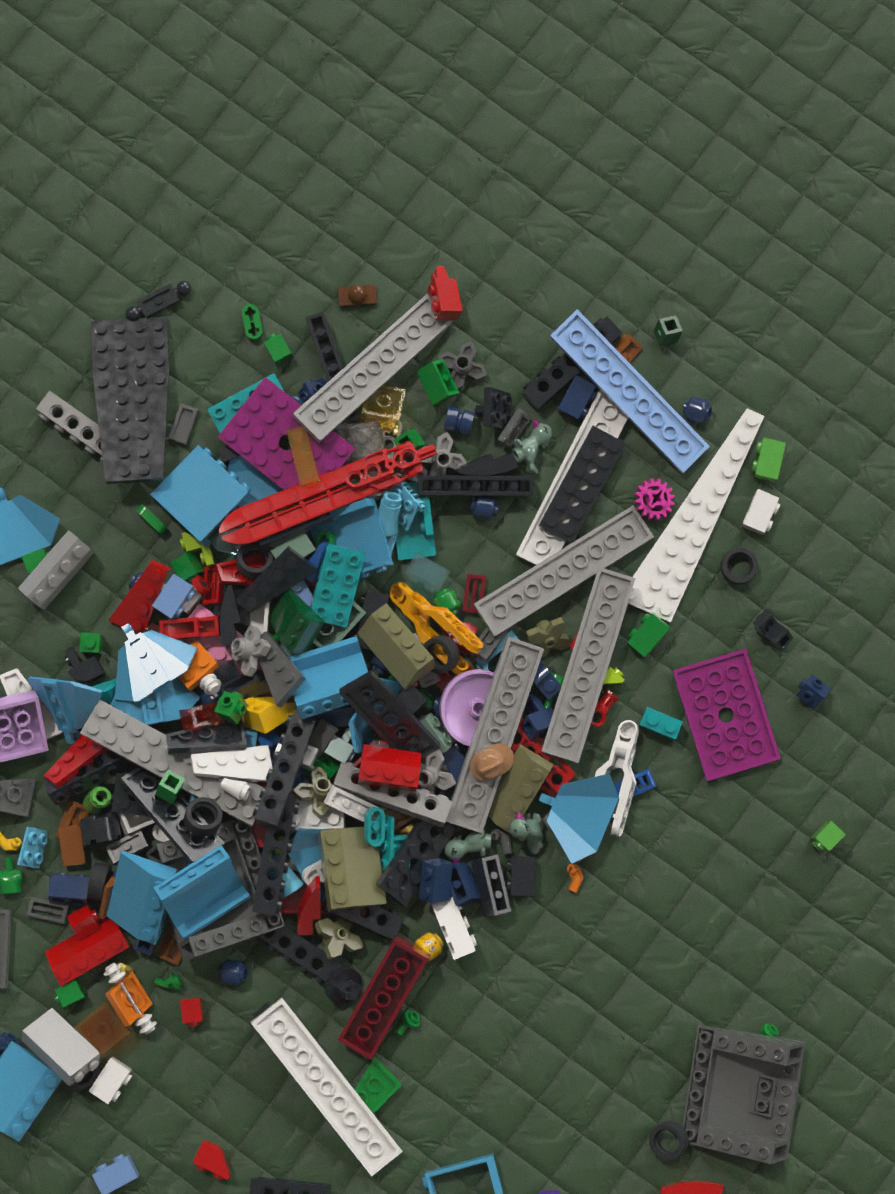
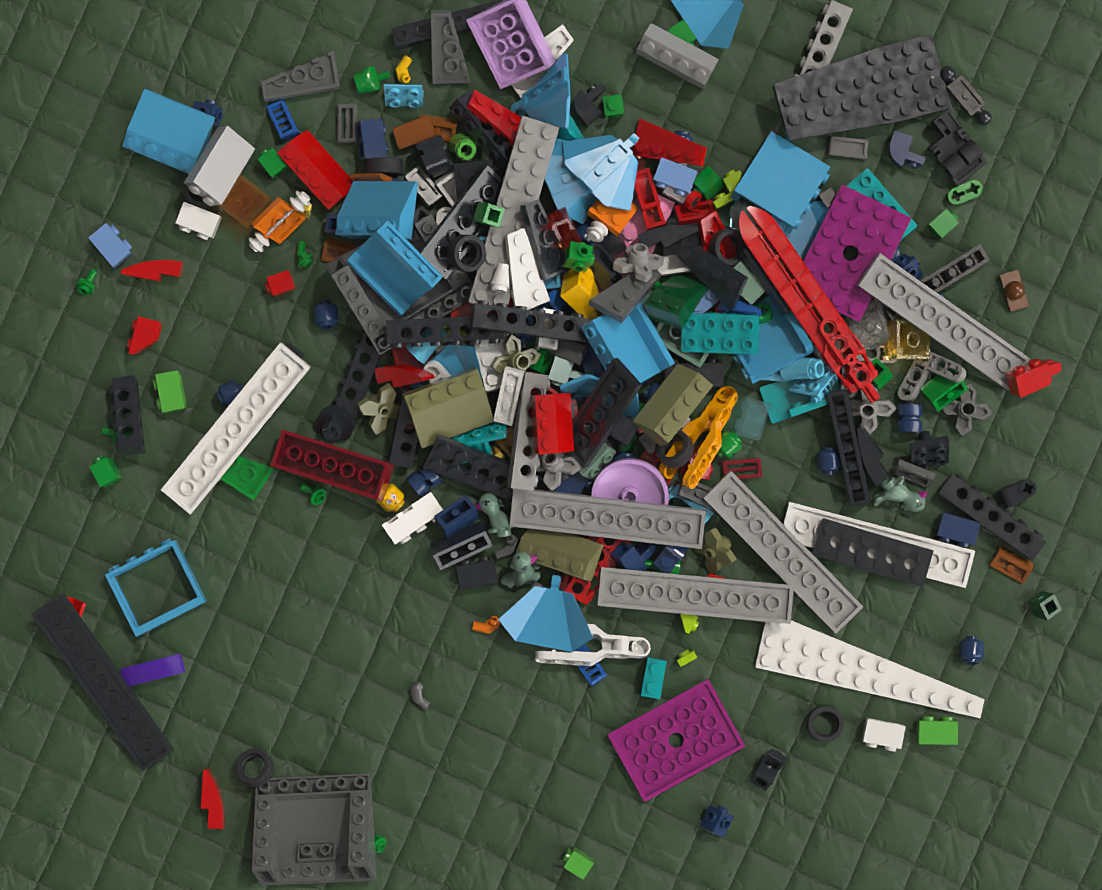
camera: 80 degrees right, 5 degrees up
red brick [67,904,101,940] -> none
green beam [135,504,168,535] -> none
clear yellow plate [286,426,320,486] -> none
teal plate [364,807,385,847] -> none
dark blue brick [419,858,453,904] -> none
medium nougat piece [470,743,514,781] -> none
light blue plate [549,309,710,473] -> none
red connector [591,689,620,726] -> none
green brick [627,612,671,657] -> none
dark pink gear [633,478,675,520] -> none
none -> red slope [121,260,184,282]
none -> bright green brick [153,370,187,413]
none -> dark blue head [216,380,244,408]
none -> blue slope [266,99,300,143]
none -> dark blue wheel [406,465,442,497]
none -> dark grey arm [410,682,430,710]
none -> lime plate [676,649,697,667]
none -> dark blue brick [888,131,926,168]
none -> light grey beam [898,350,966,403]
none -> black plate [927,109,988,186]
none -> black piece [997,479,1037,508]

